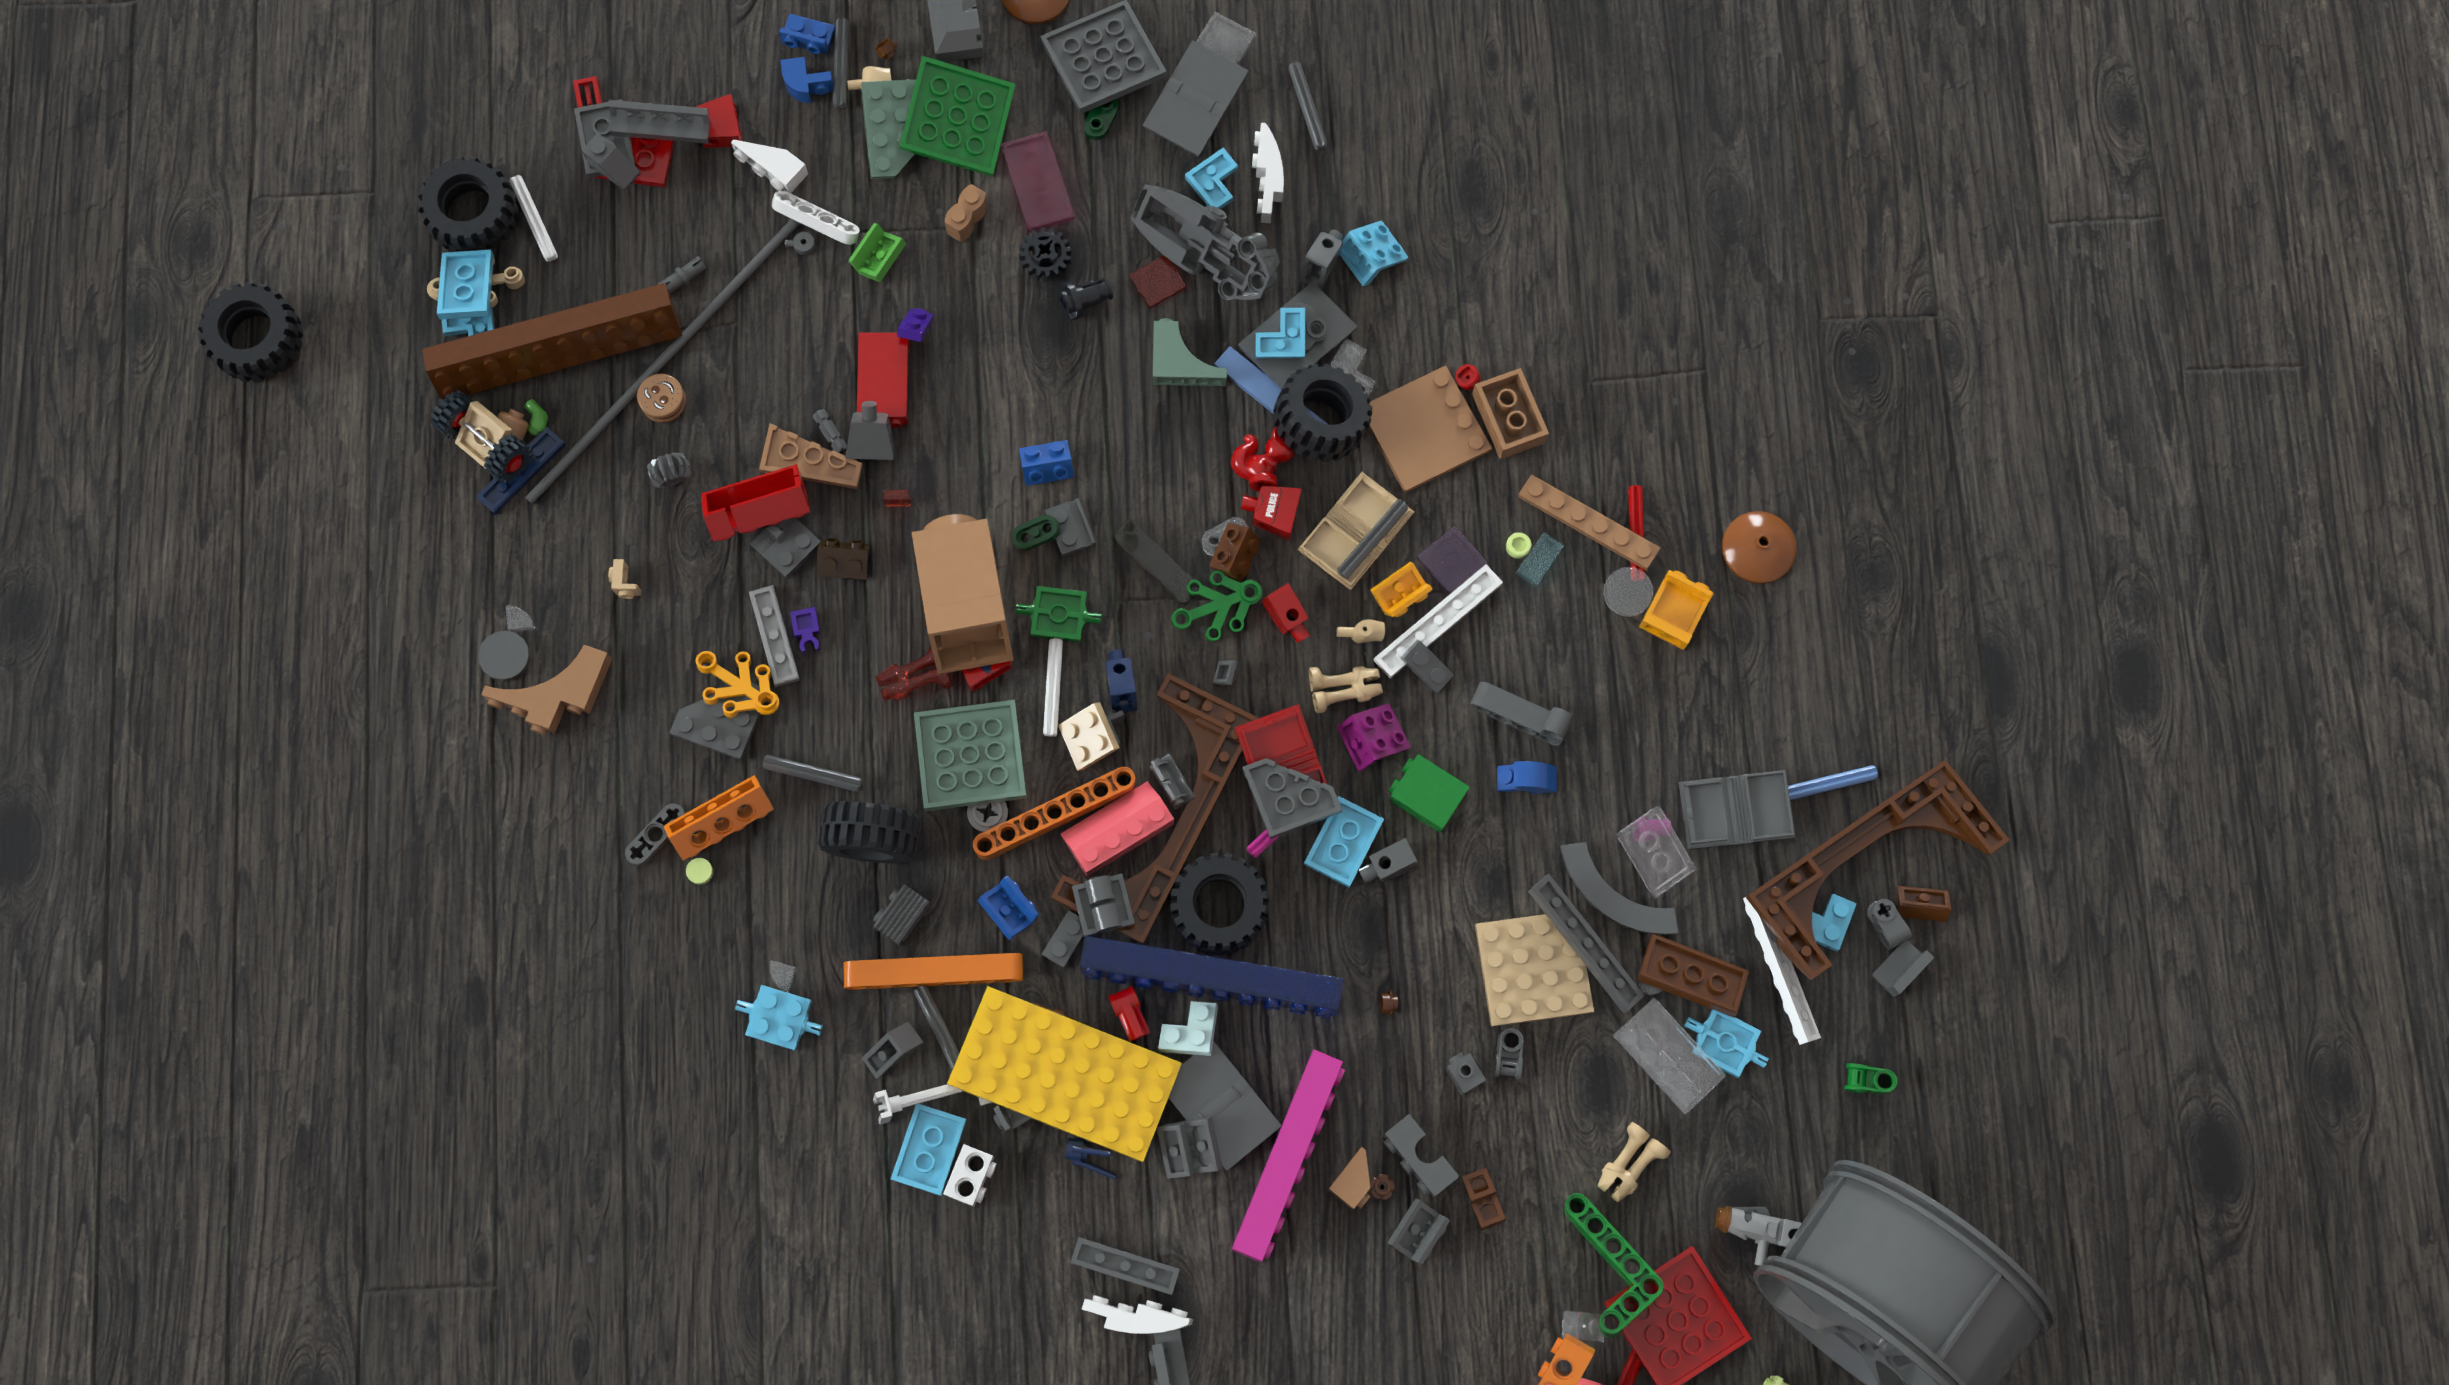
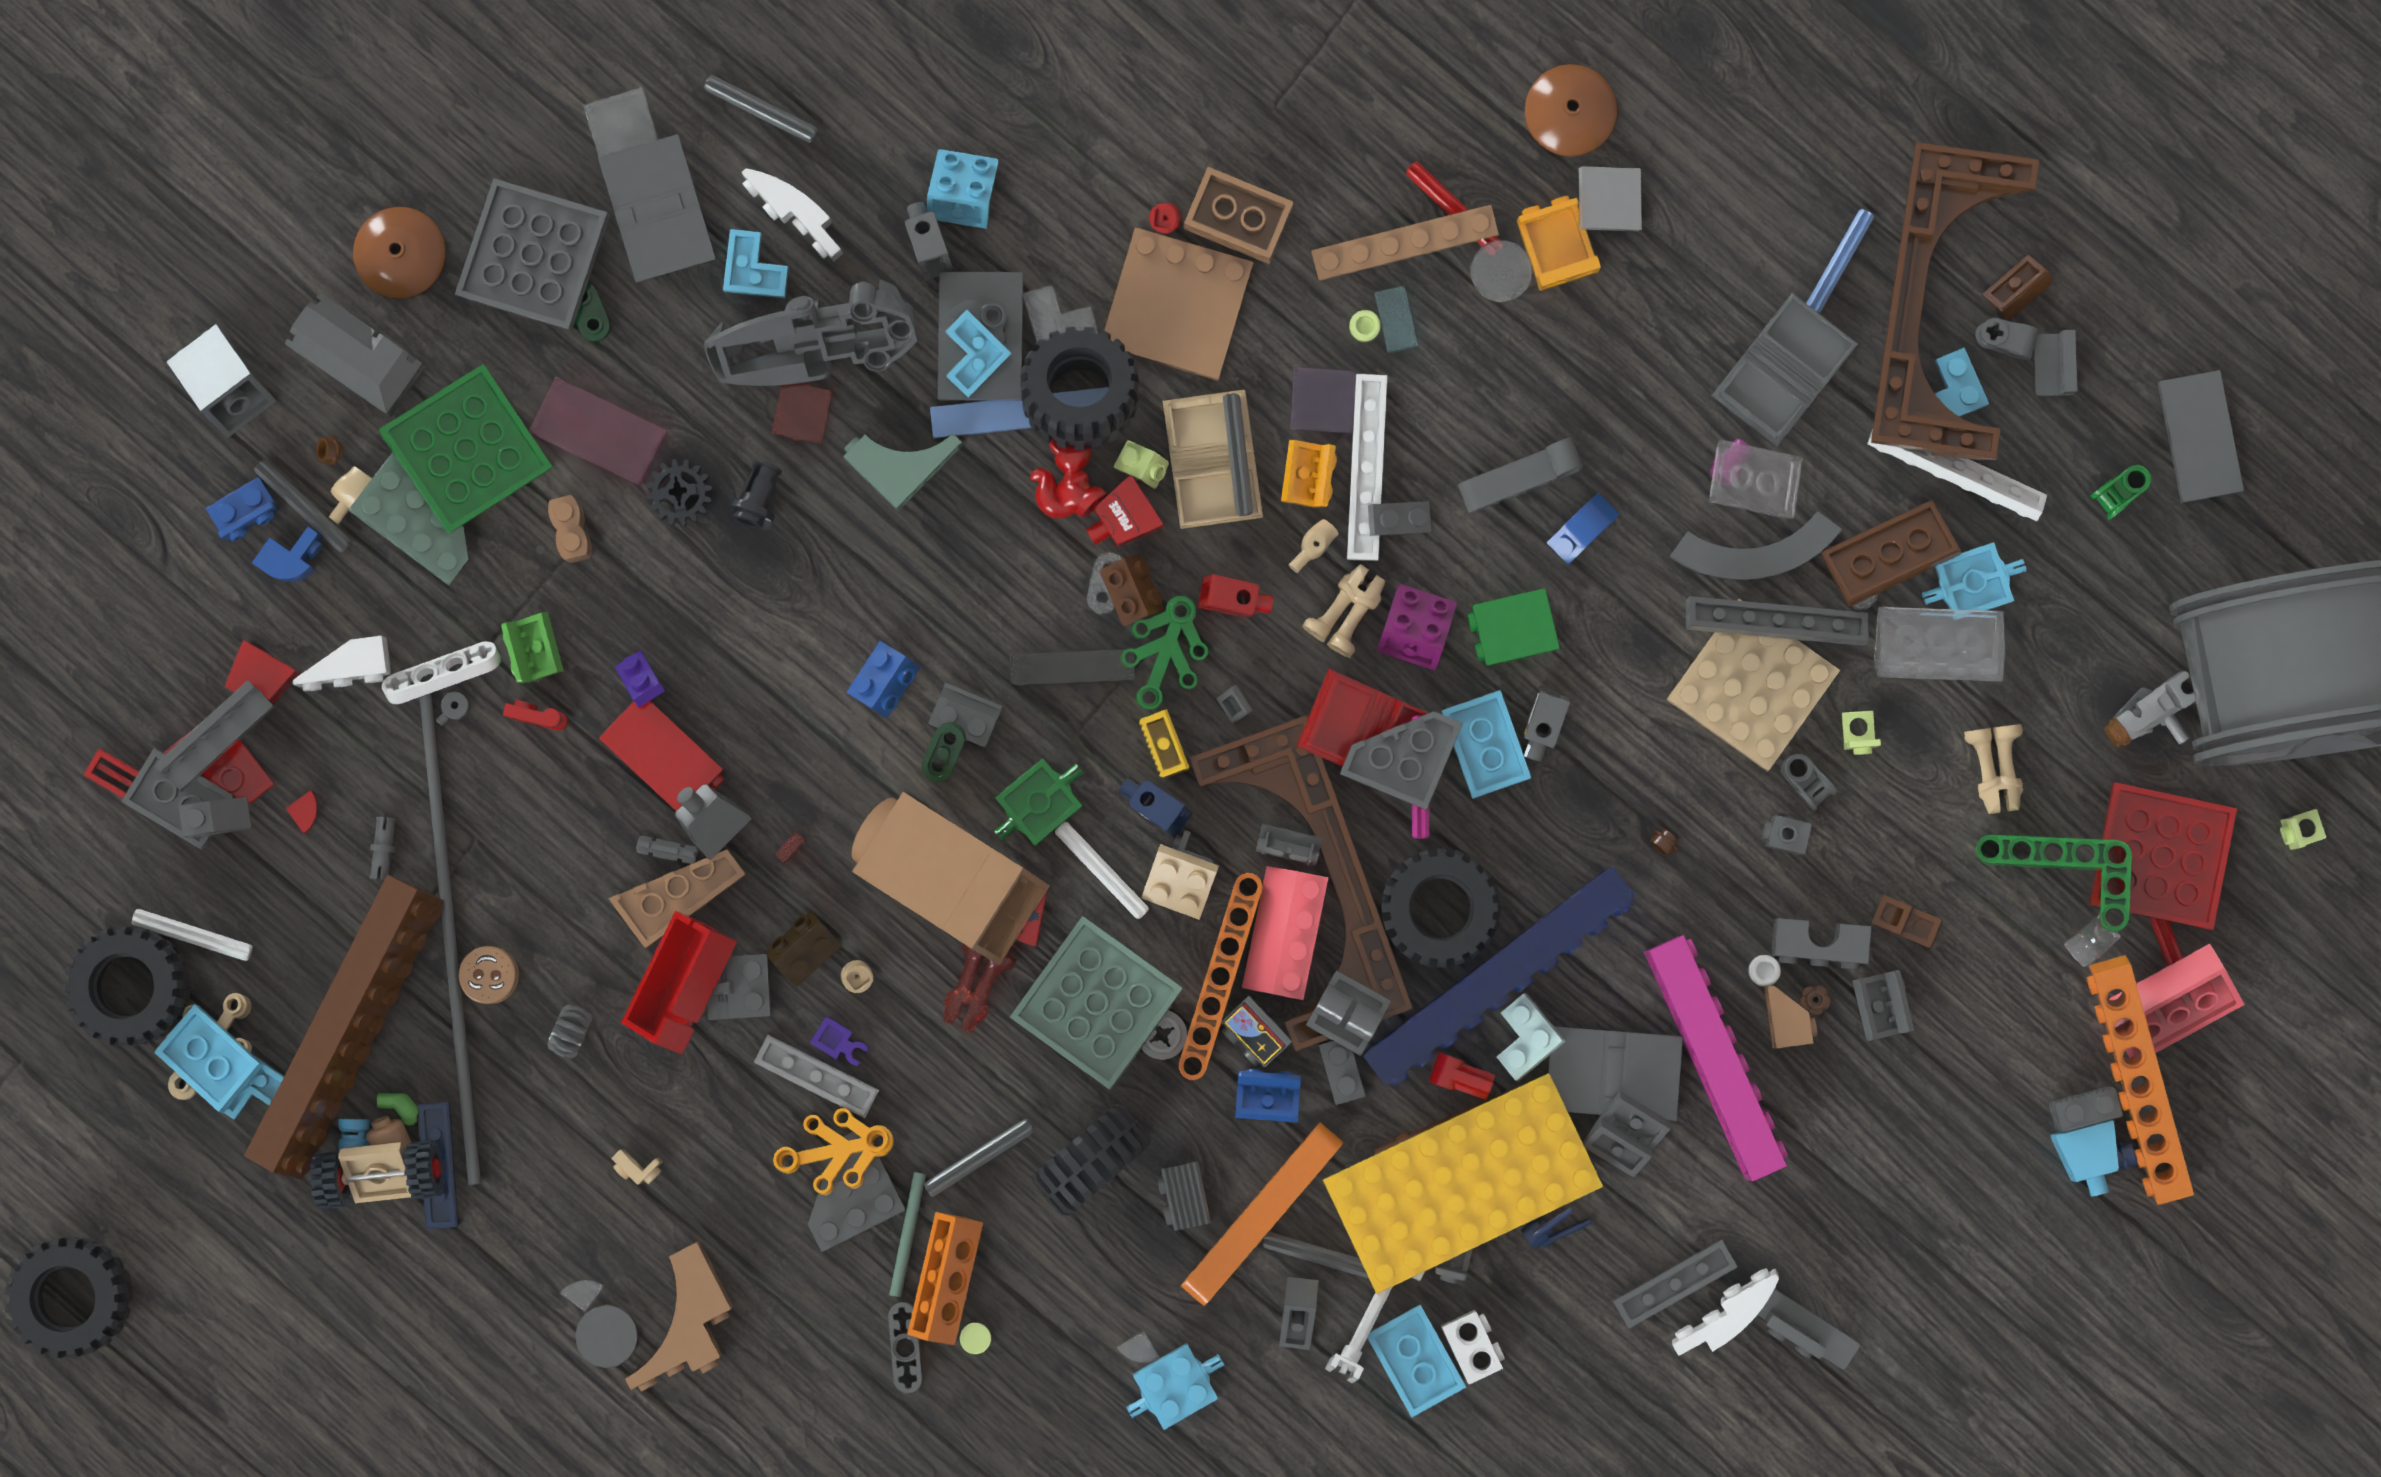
camera: 40 degrees left, 10 degrees up
none -> red tile [286,790,318,834]
none -> dark azure wheel [338,1119,370,1151]
none -> red plate [503,700,568,731]
none -> tan tile [841,960,873,993]
none -> sand green bar [889,1172,926,1297]
none -> yellowish green bracket [1113,440,1169,489]
none -> yellow brick [1139,709,1189,779]
none -> slope [1221,996,1292,1067]
none -> light grey tile [1579,166,1642,231]
none -> white tile [1748,955,1781,986]
none -> yellowish green bracket [1842,711,1881,755]
none -> dark grey tile [2158,370,2244,503]

